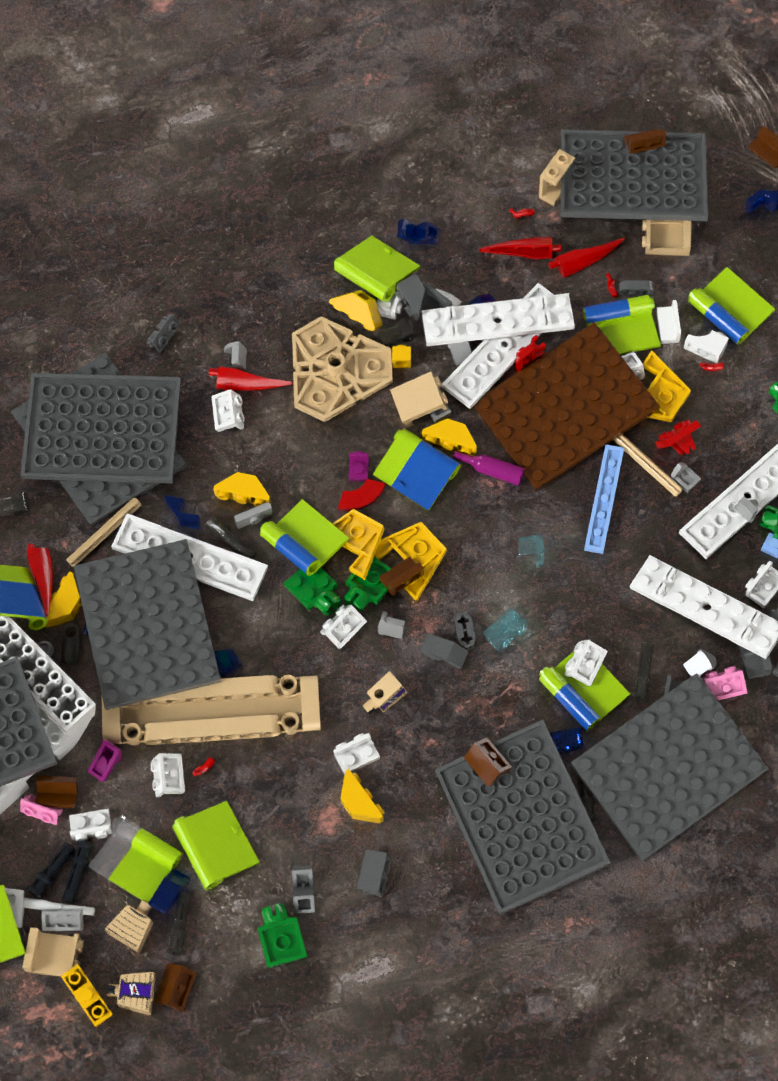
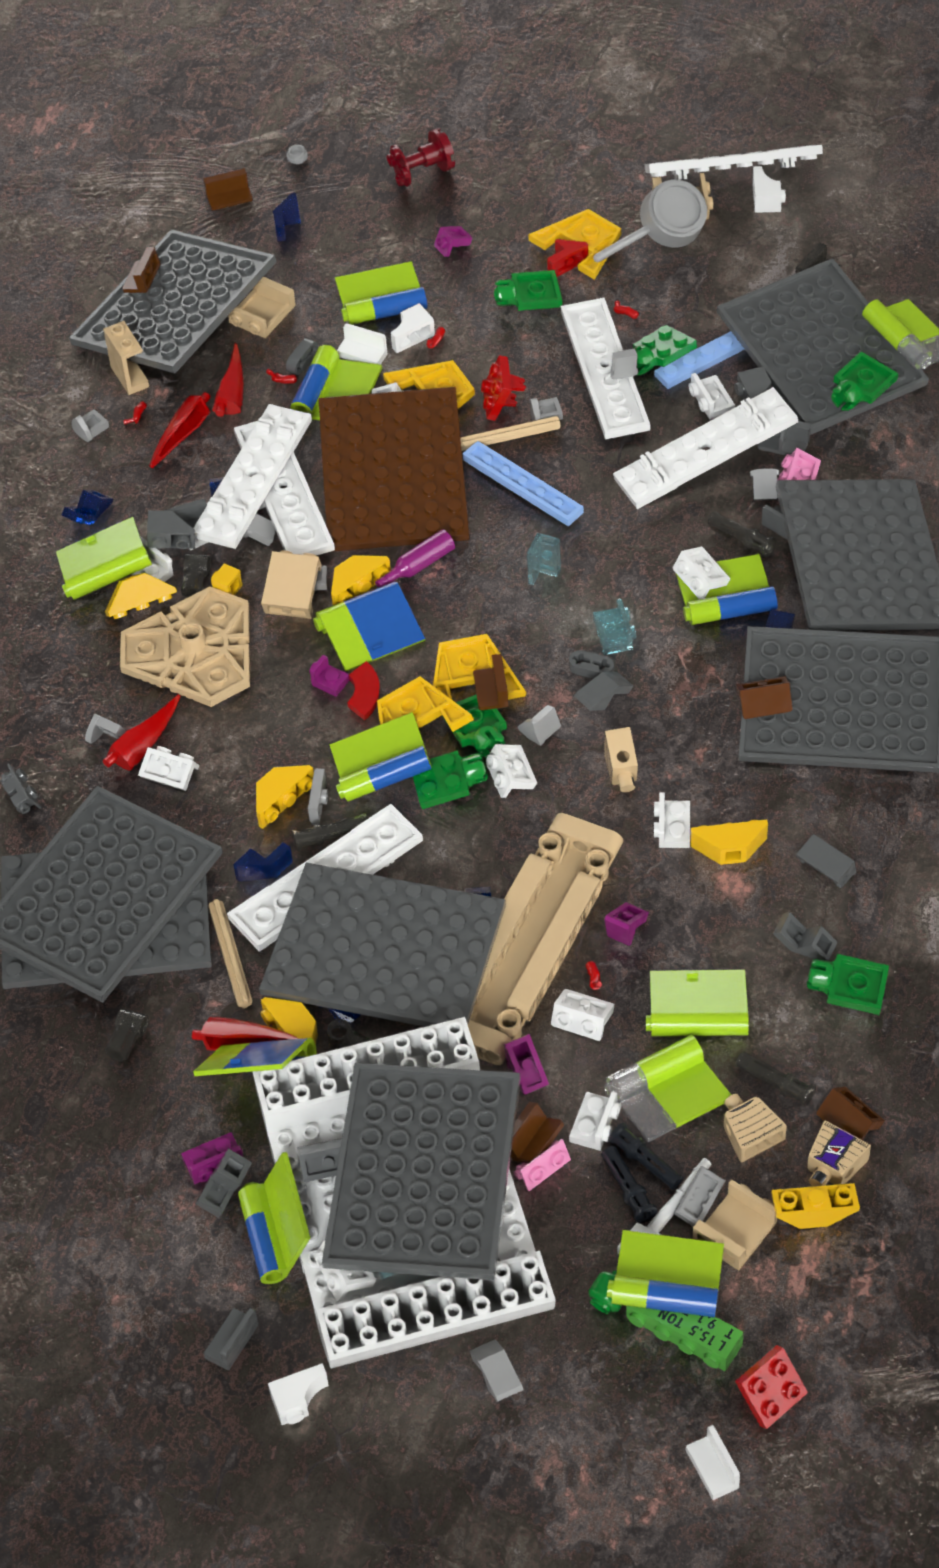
camera: 60 degrees left, 15 degrees down
clear blue slope [148,868,190,914] -> none
red plate [515,335,546,373] -> none
none -> light grey tile [71,409,109,442]
none -> magenta slope [605,902,649,946]

